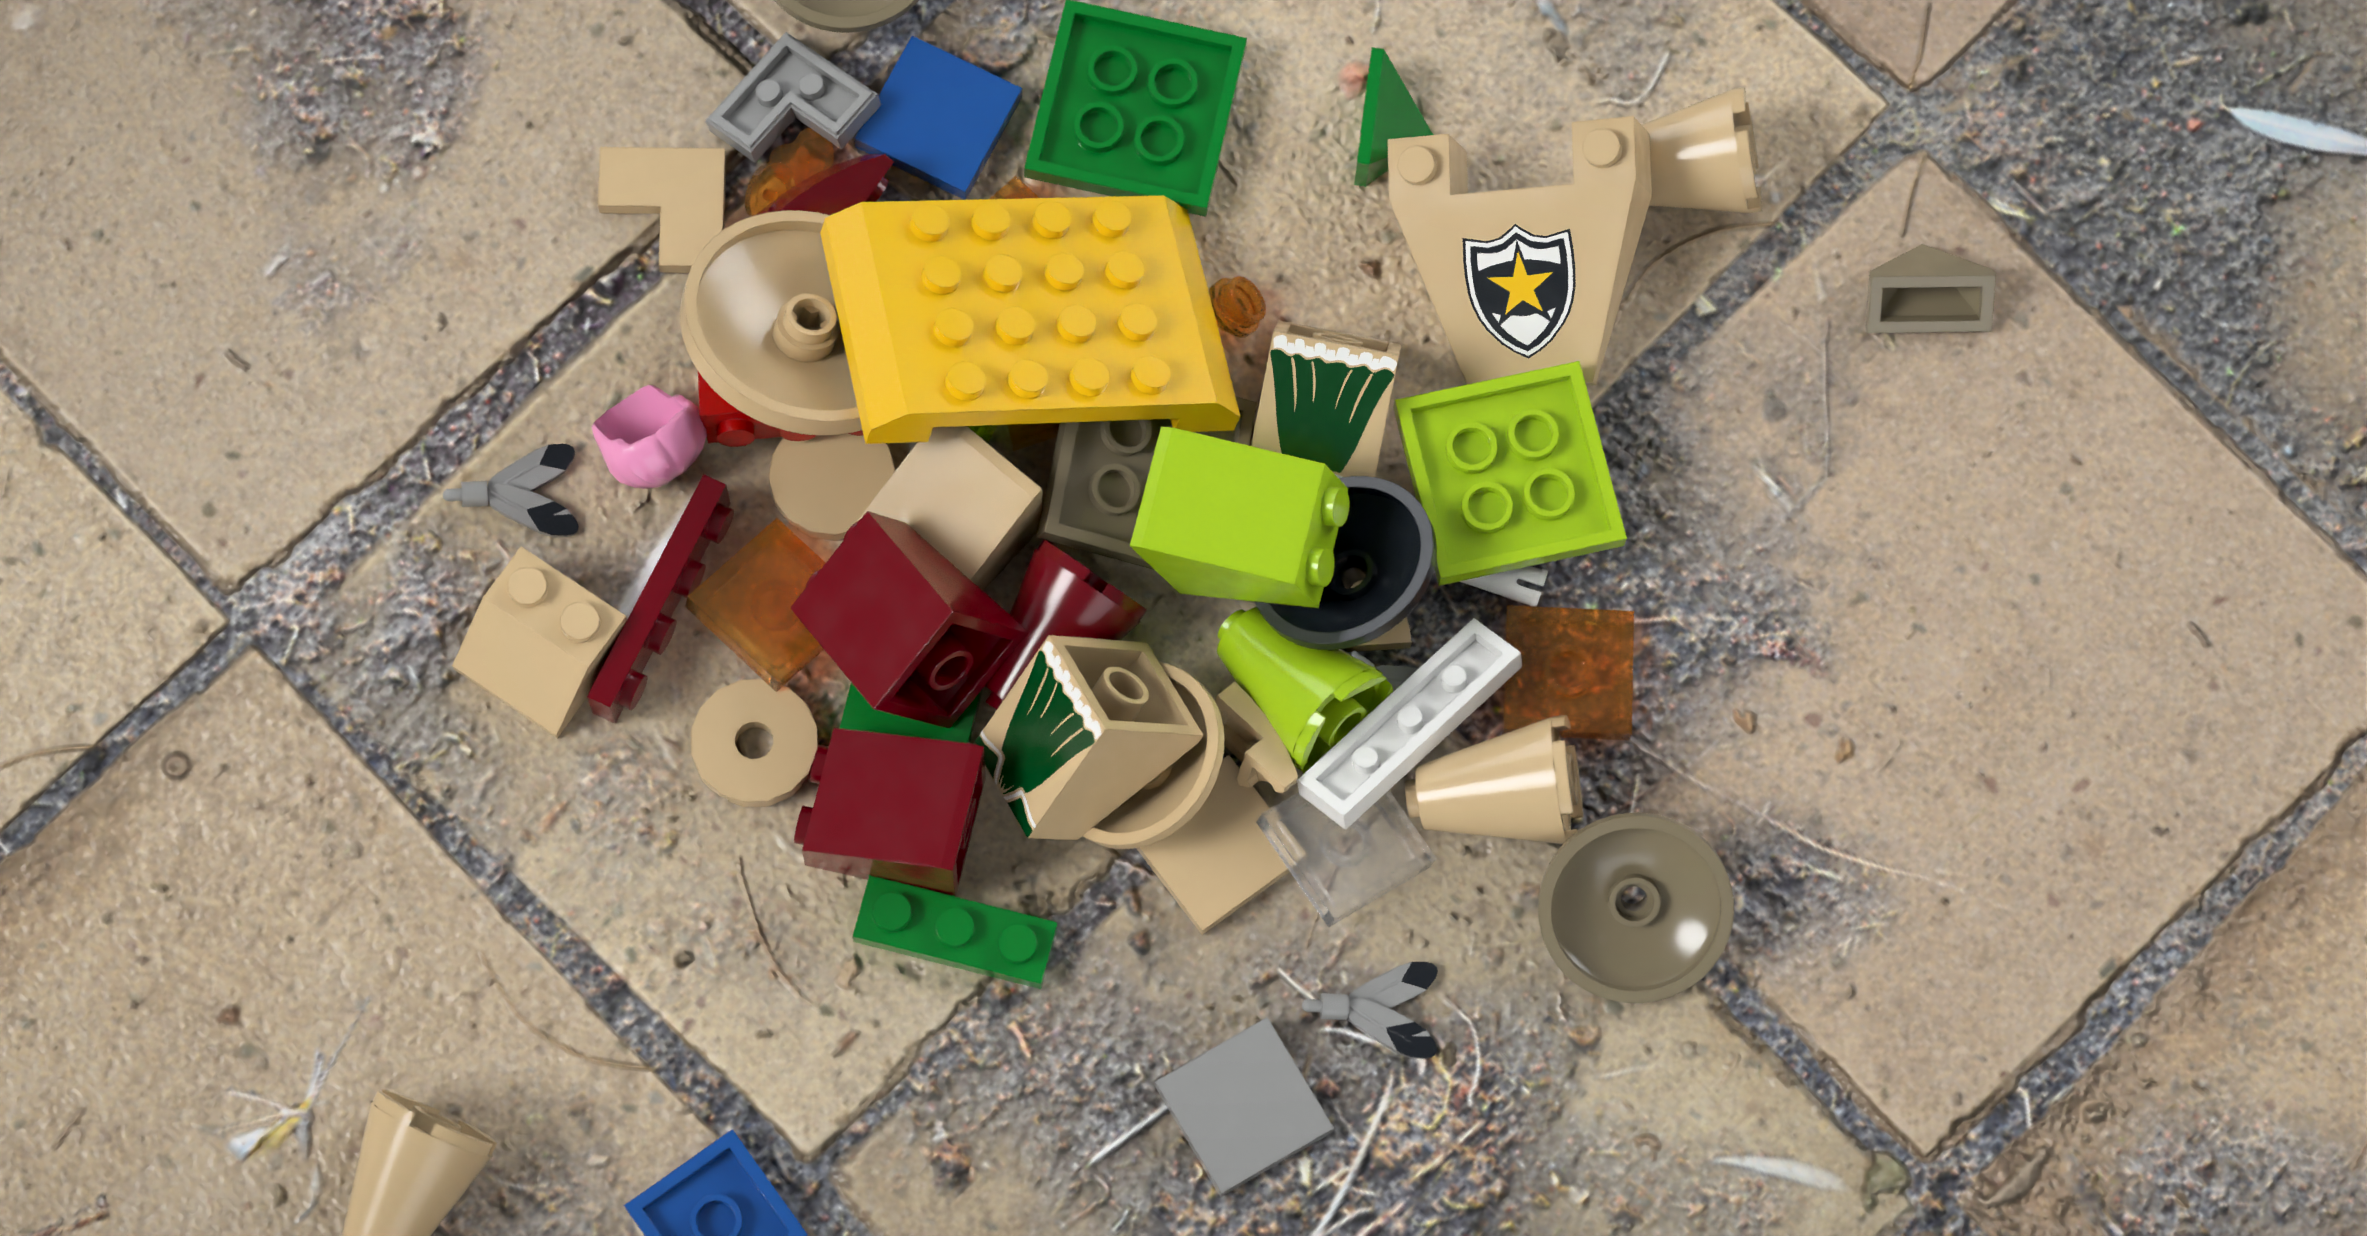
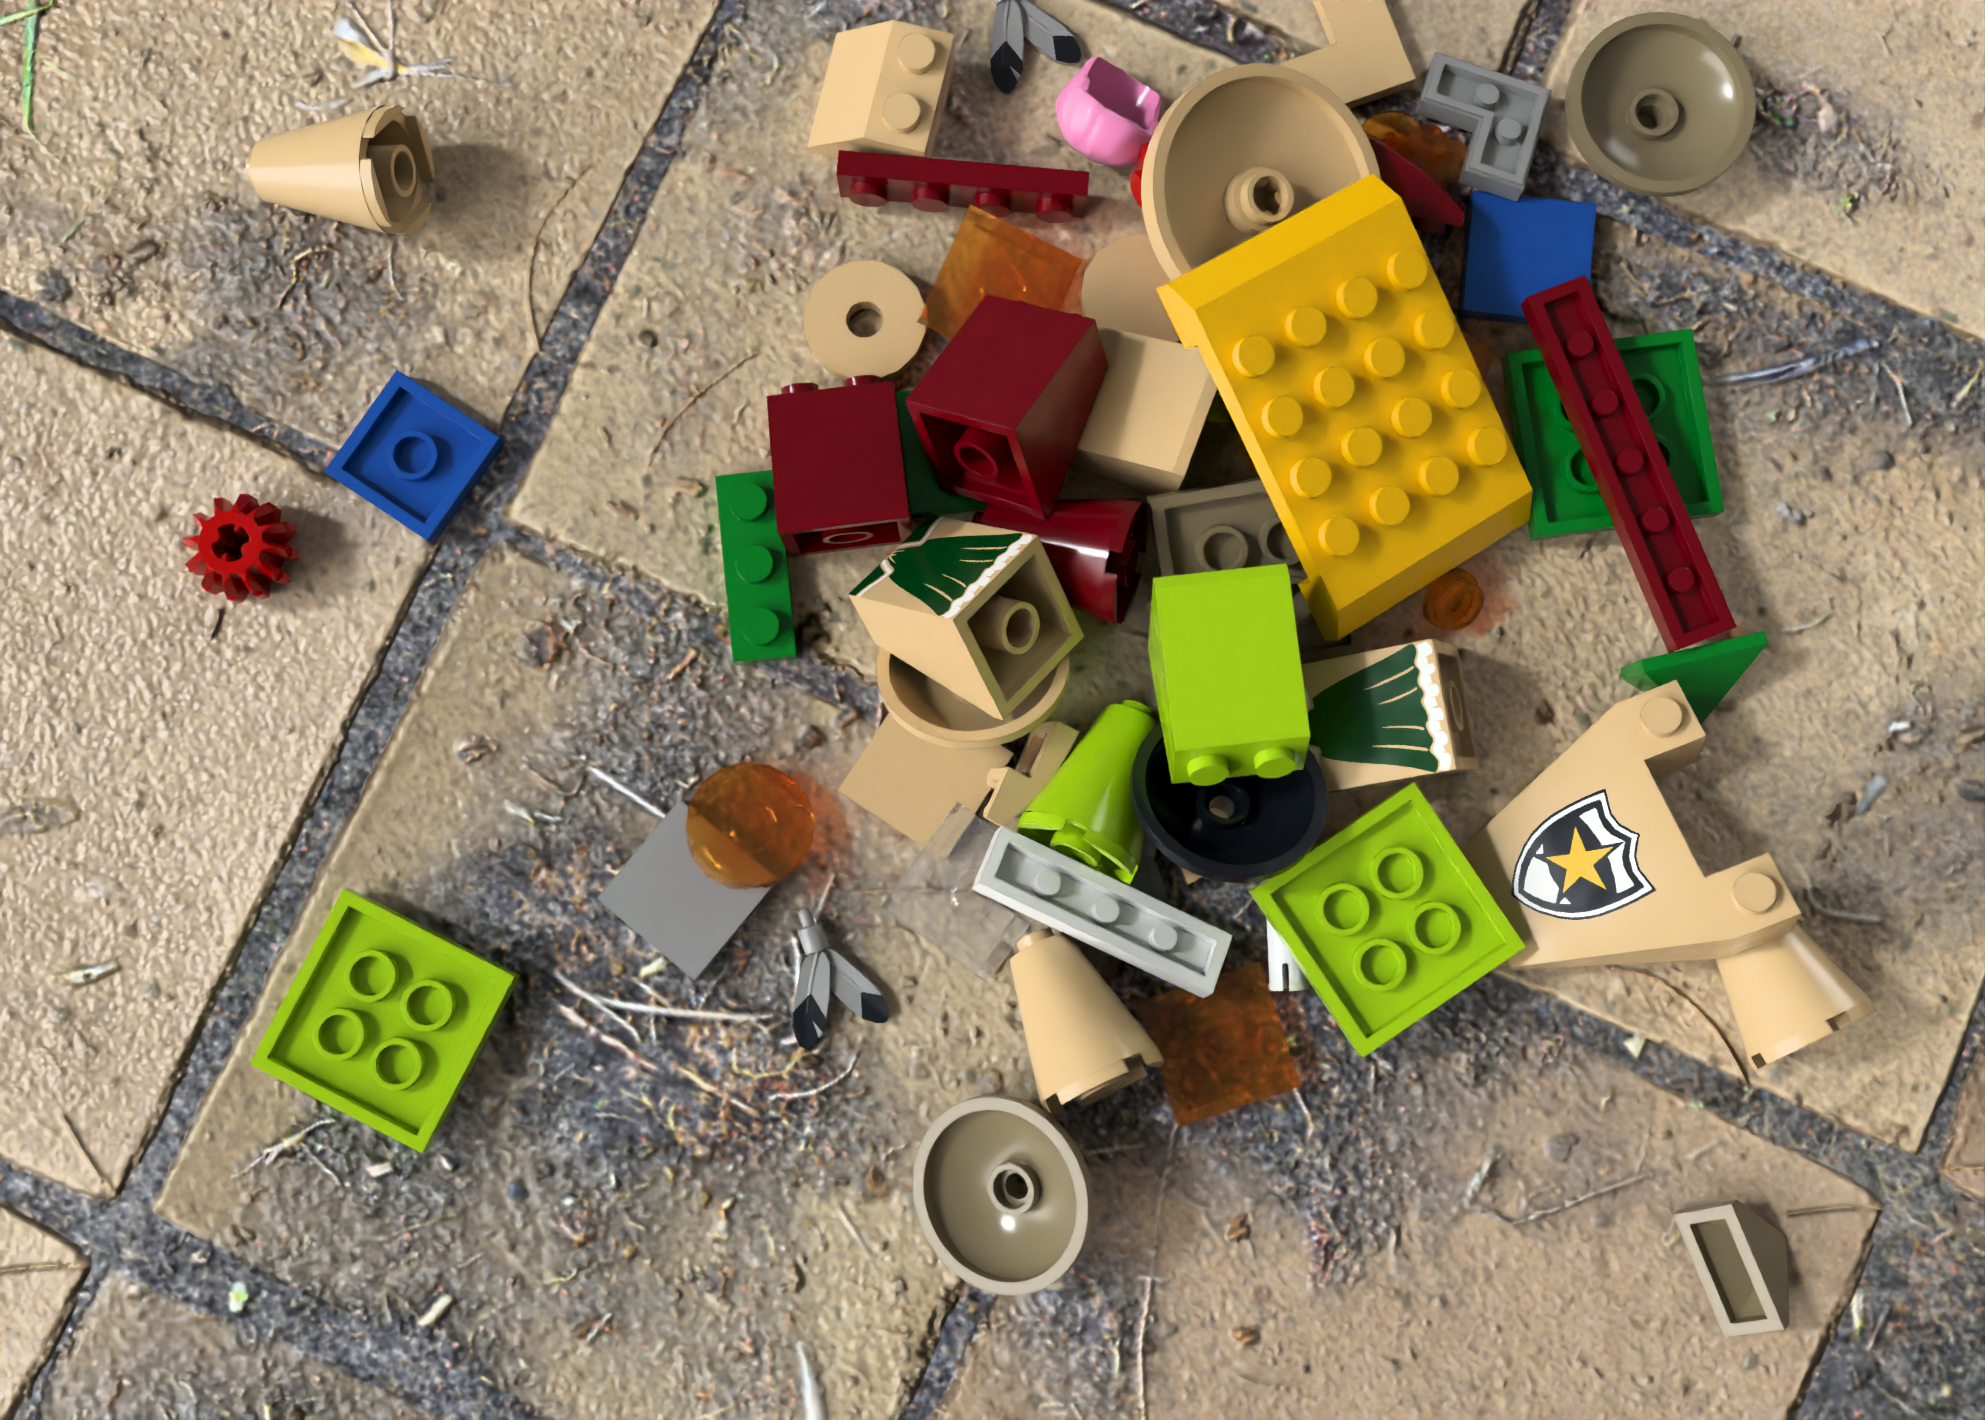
camera: 70 degrees right, 10 degrees up
none -> clear orange tile [685,762,815,890]
none -> dark red plate [1520,275,1737,653]

